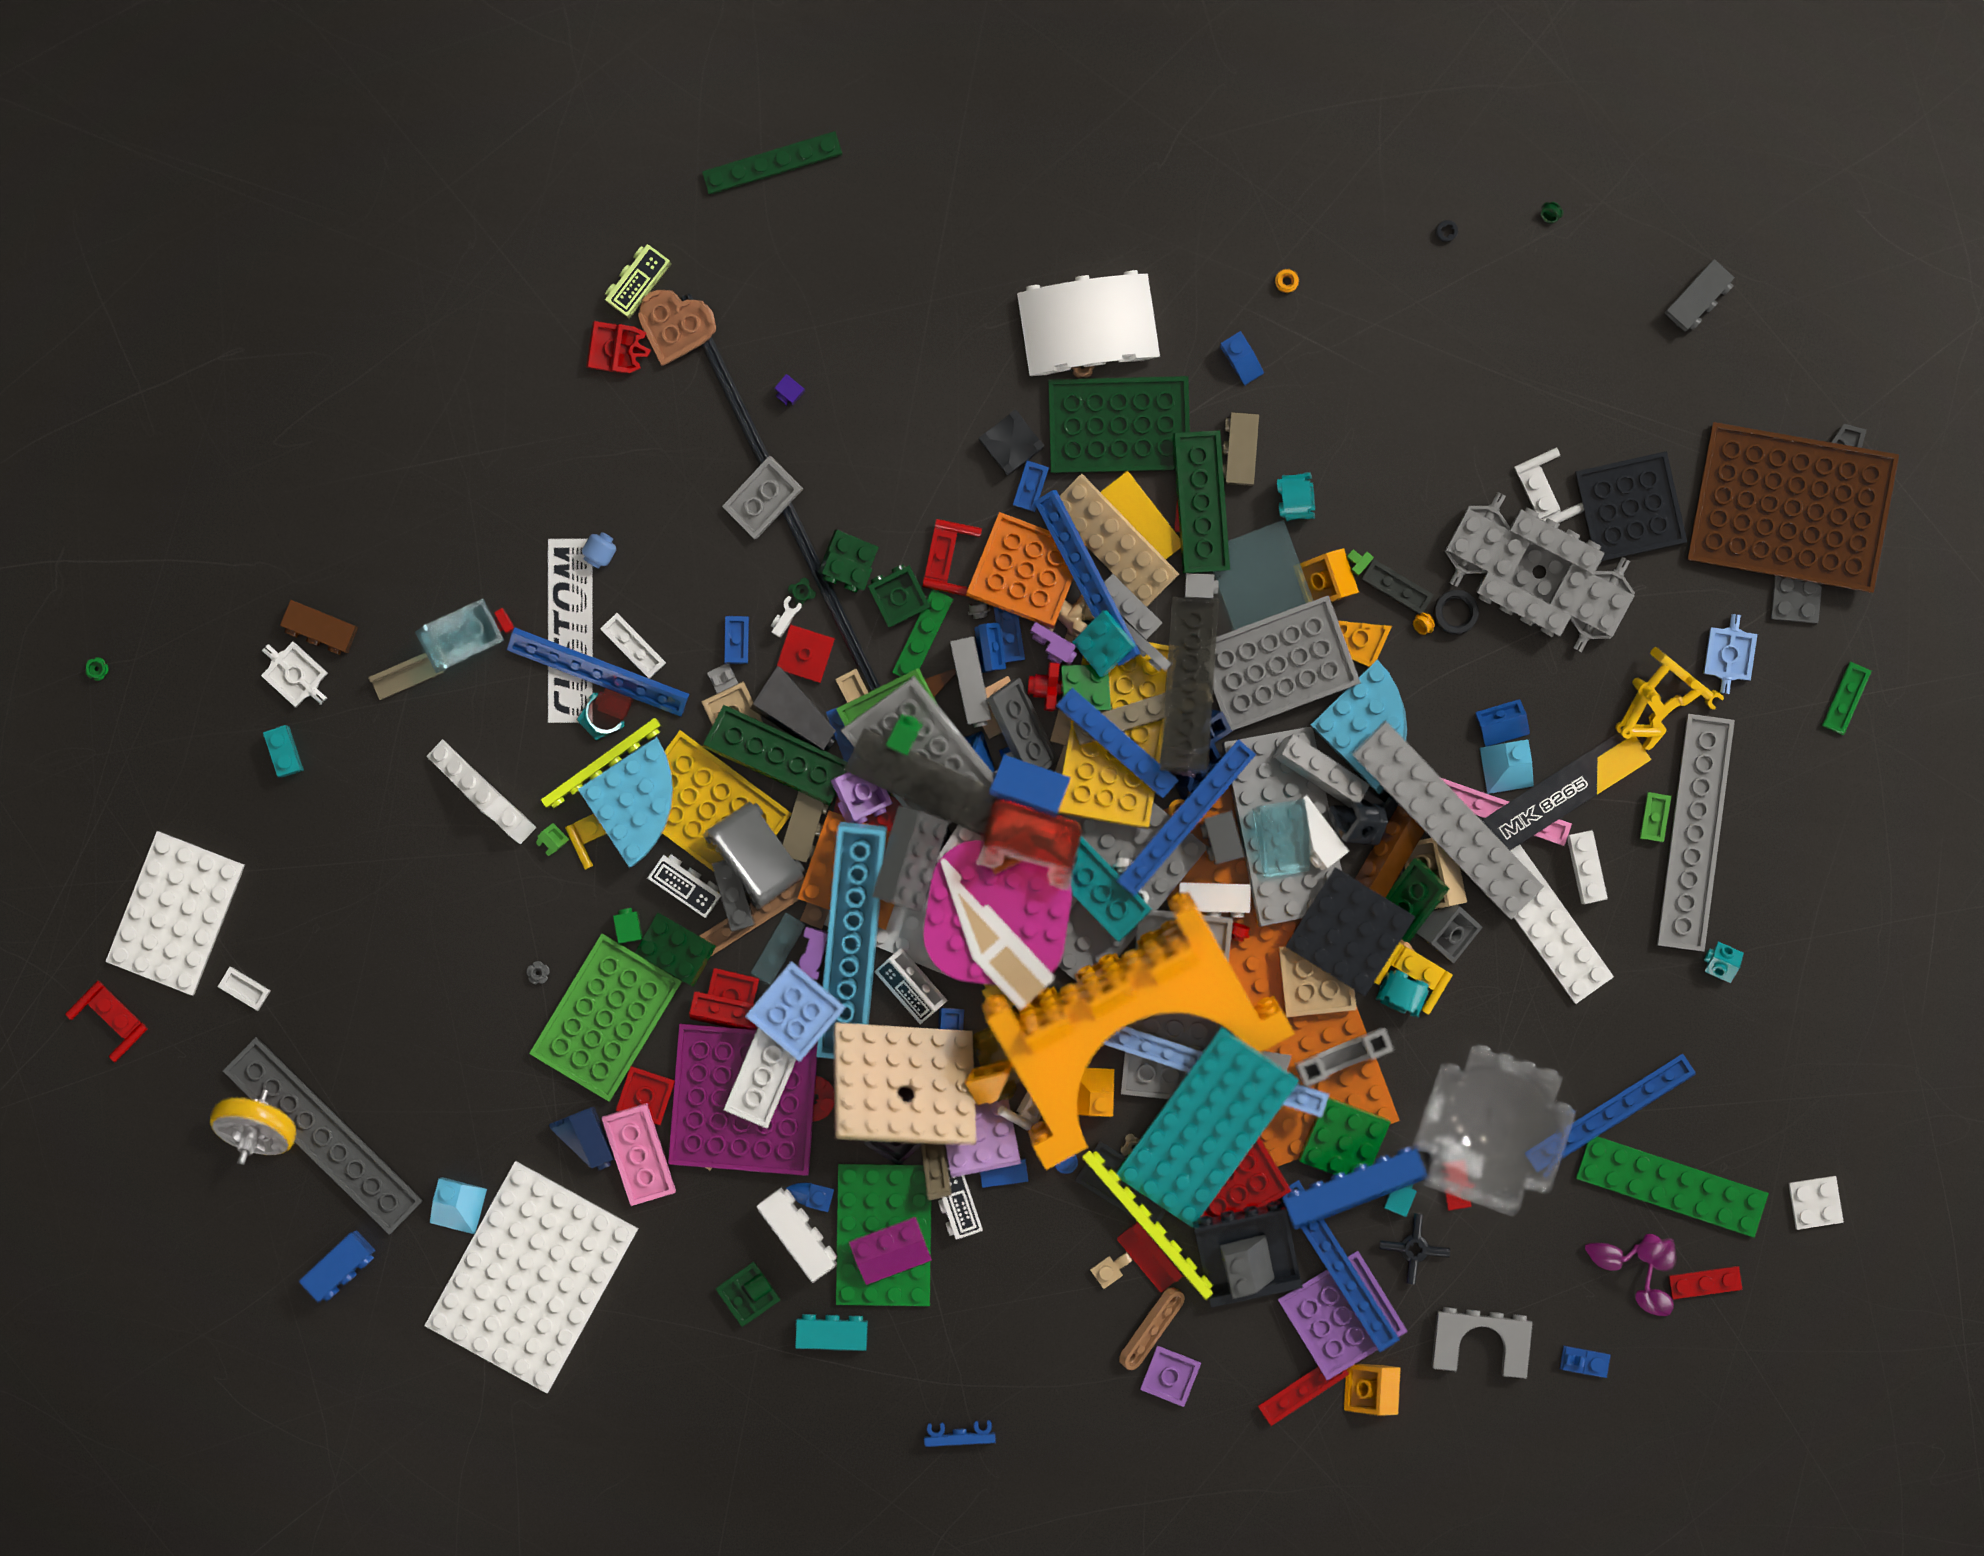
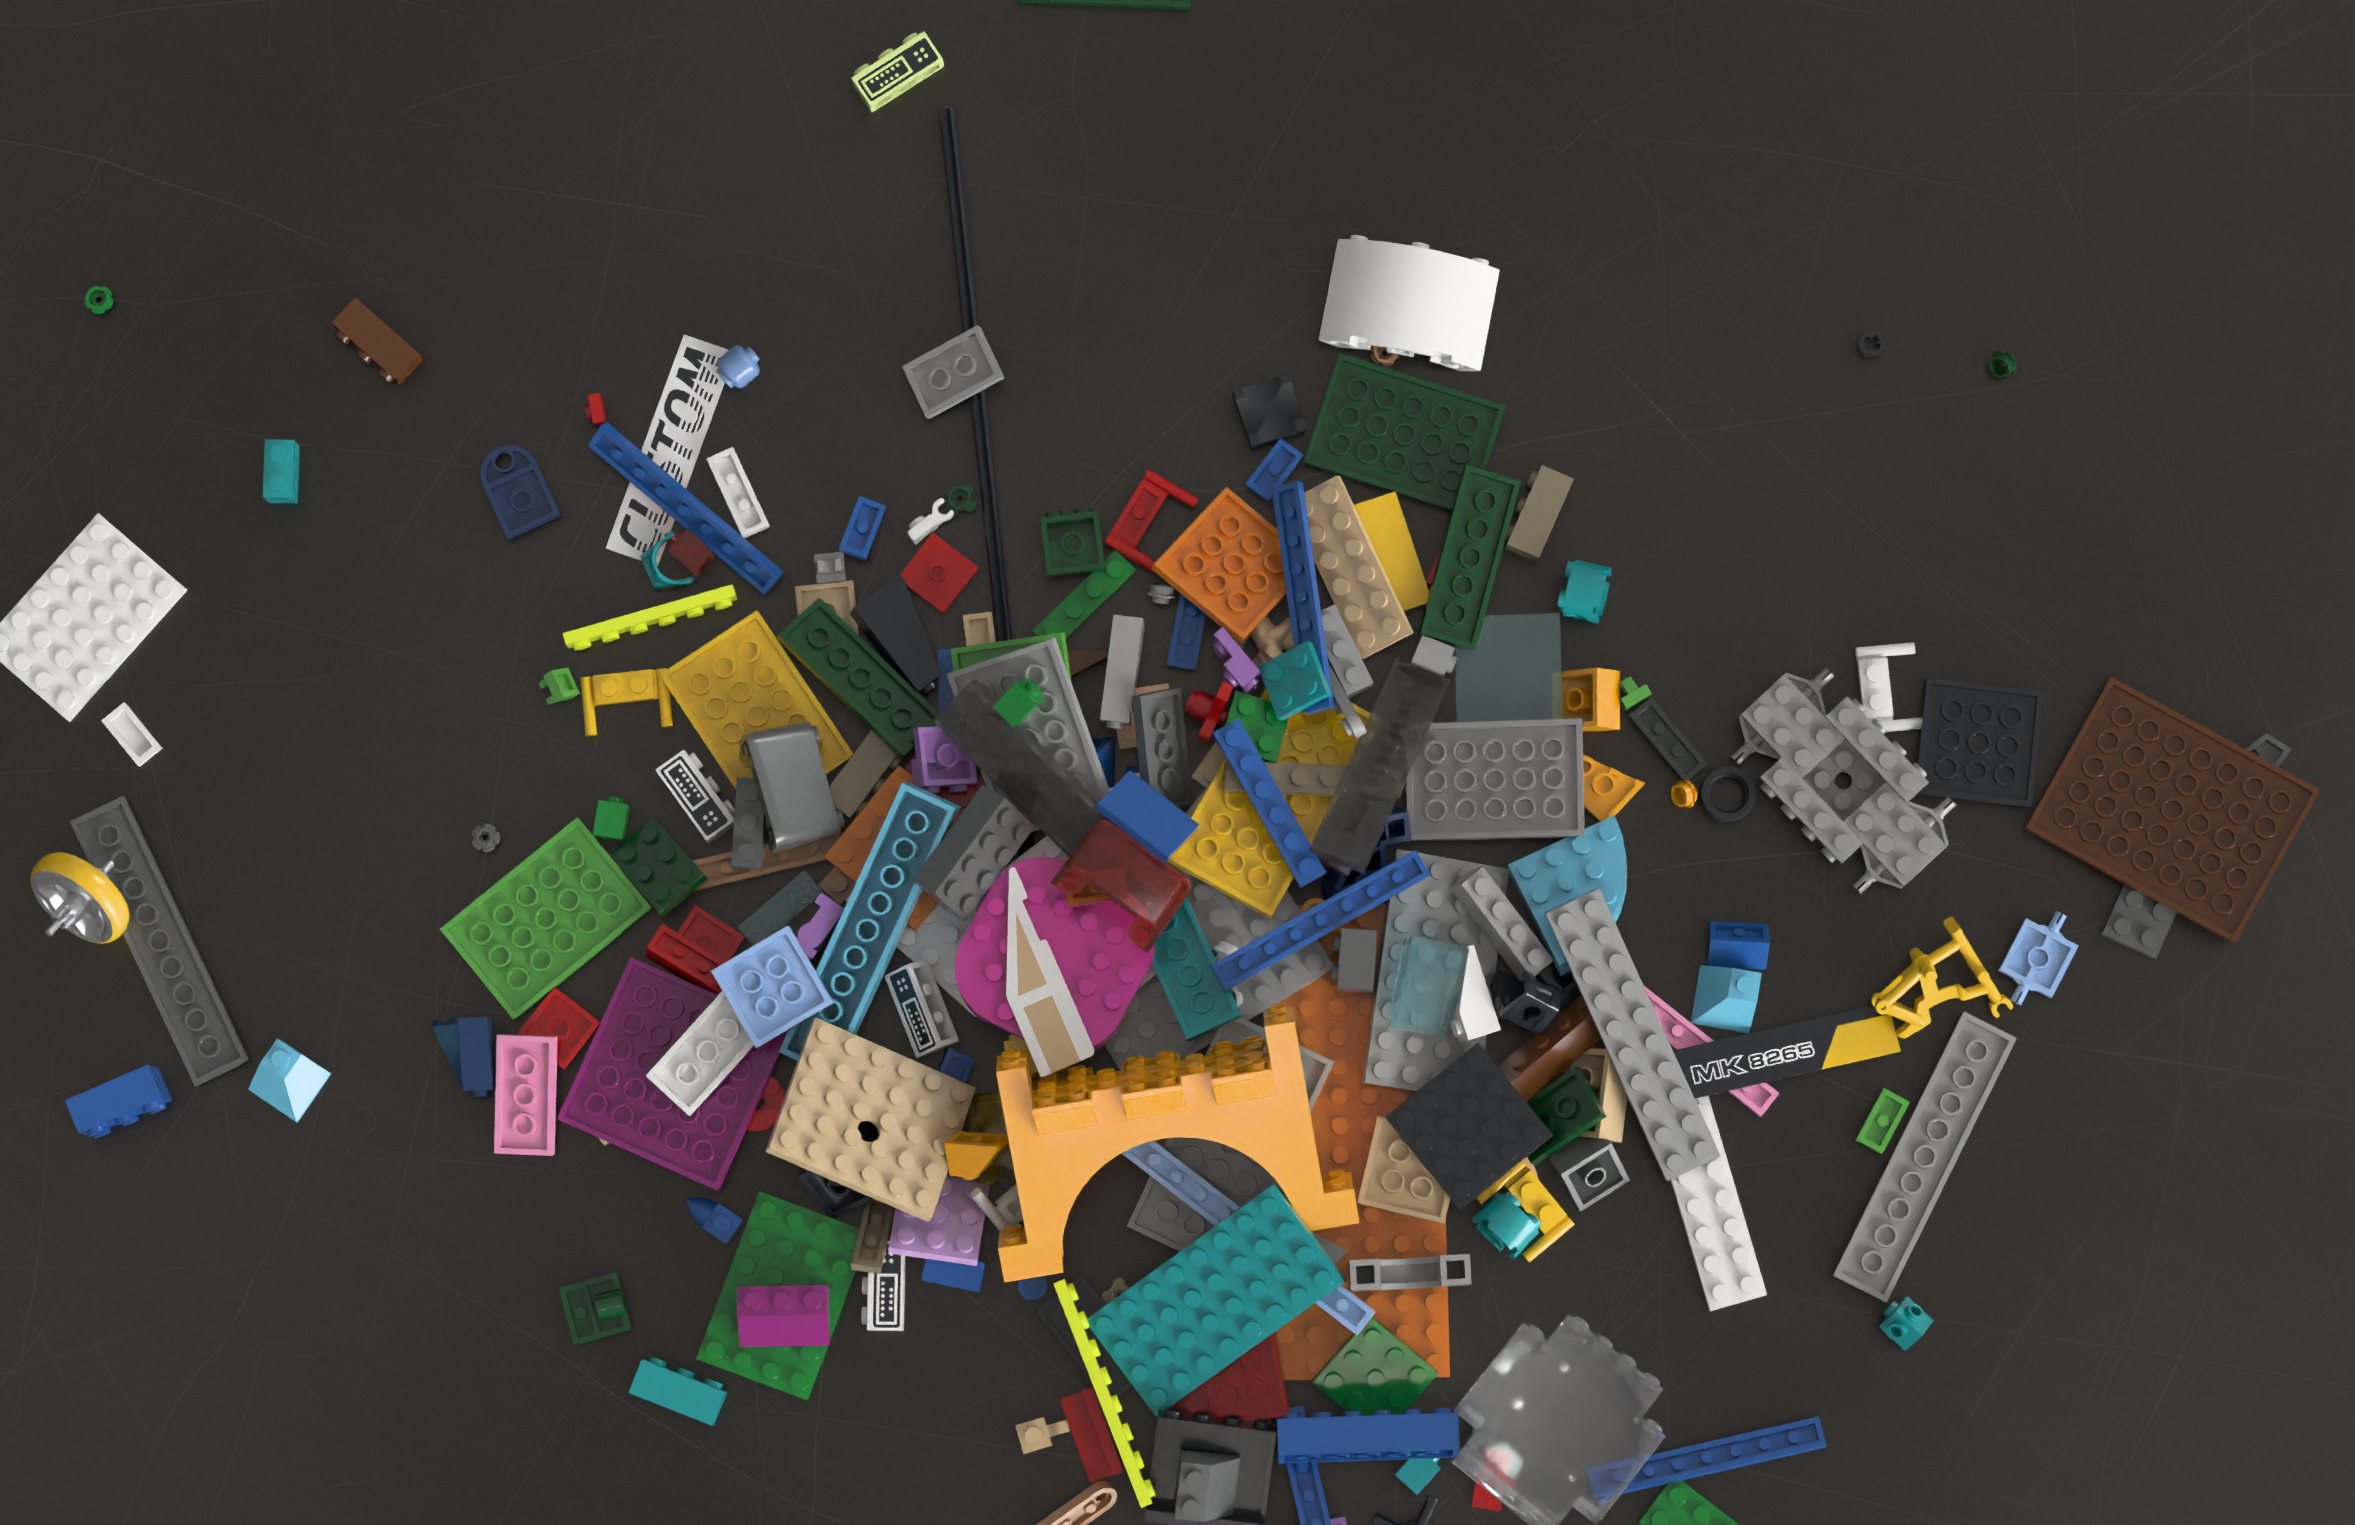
camera: 15 degrees right, 5 degrees down
white plate [261,642,328,708] -> none
dark tan panel [368,650,445,700] -> none
clear light blue brick [415,599,504,674] -> none
white plate [424,1161,639,1393] -> none
white arch [427,739,536,844] -> none
medium azure brick [578,737,673,868] -> none
red plate [586,321,651,373] -> none
nougat plate [638,290,716,365] -> none
white brick [757,1188,837,1282] -> none
dark purple plate [775,374,805,405] -> none
dark green plate [818,529,879,593] -> none
blue panel [975,623,1006,673] -> none
light orange slope [1077,1068,1114,1117] -> none
white brick [1179,883,1250,917] -> none
blue slope [1220,331,1264,386] -> none
red plate [1231,922,1250,942] -> none
light orange plate [1275,269,1299,293] -> none
white brick [1567,830,1608,904] -> none
dark grey brick [1664,259,1735,332] -> none
green tile [1822,661,1872,735] -> none
none -> dark blue plate [480,445,561,540]

